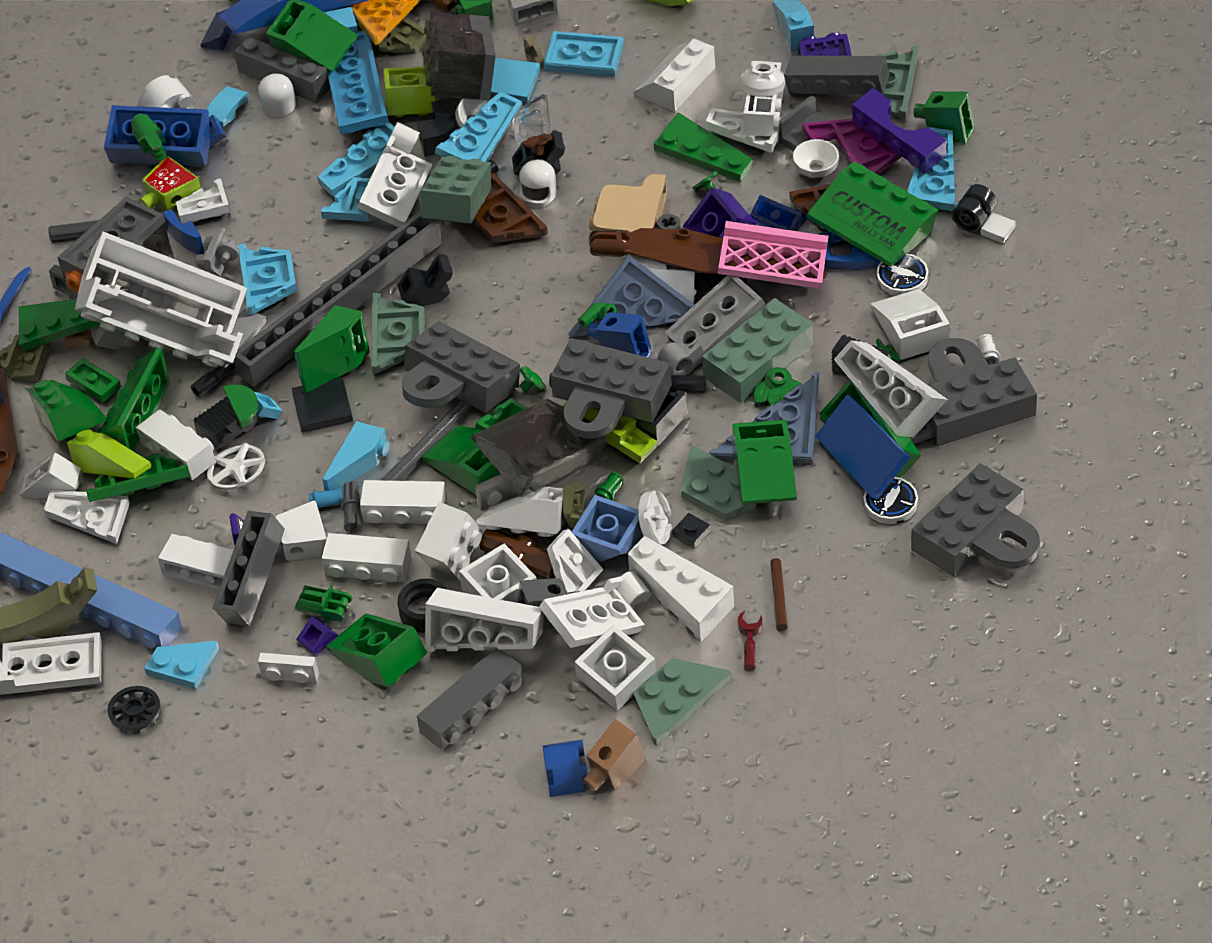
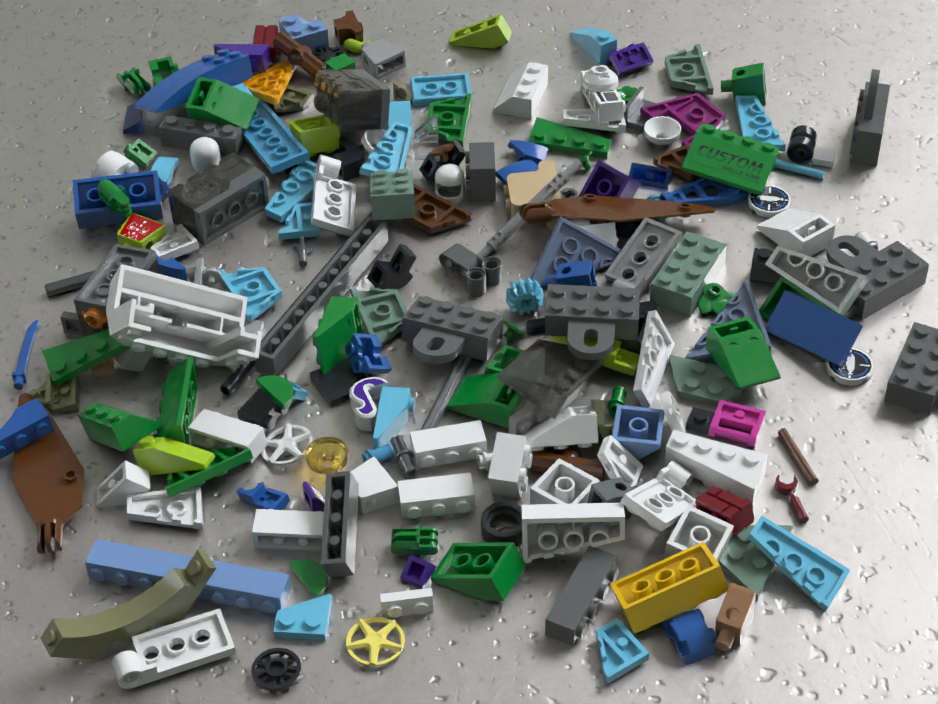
camera: 20 degrees left, 5 degrees down
green plate [65,358,121,403] -> none
green arm [578,303,617,328] -> none
bright pink fence [718,221,828,289] -> none
dark grey brick [784,56,890,94] -> none
dark purple arch [852,88,946,173] -> none
none -> green bracket [123,138,158,169]
none -> piece [167,152,269,246]
none -> blue slope [236,482,290,510]
none -> green tile [289,559,328,598]
none -> dark grey bar [292,236,313,267]
none -> clear yellow piece [305,436,349,475]
none -> blue cylinder [345,333,392,375]
none -> light yellow wheel [346,617,405,666]
none -> white animal [349,377,390,431]
none -> green wing [425,94,472,147]
none -> dark grey piece [439,244,502,297]
none -> dark grey brick [465,142,496,202]
none -> light grey axle [477,159,582,259]
none -> blue slope [496,159,538,185]
none -> medium azure gear [506,277,544,315]
none -> blue slope [508,140,548,165]
none -> medium azure wing [596,618,650,684]
none -> yellow slope [610,541,729,634]
none -> green plant [617,86,638,104]
none -> white wing [633,310,674,407]
none -> dark red brick [695,485,755,536]
none -> dark pink plate [708,400,766,448]
none -> medium azure wing [748,515,850,612]
none -> medium azure bar [774,159,825,180]
none -> dark grey brick [849,69,890,166]

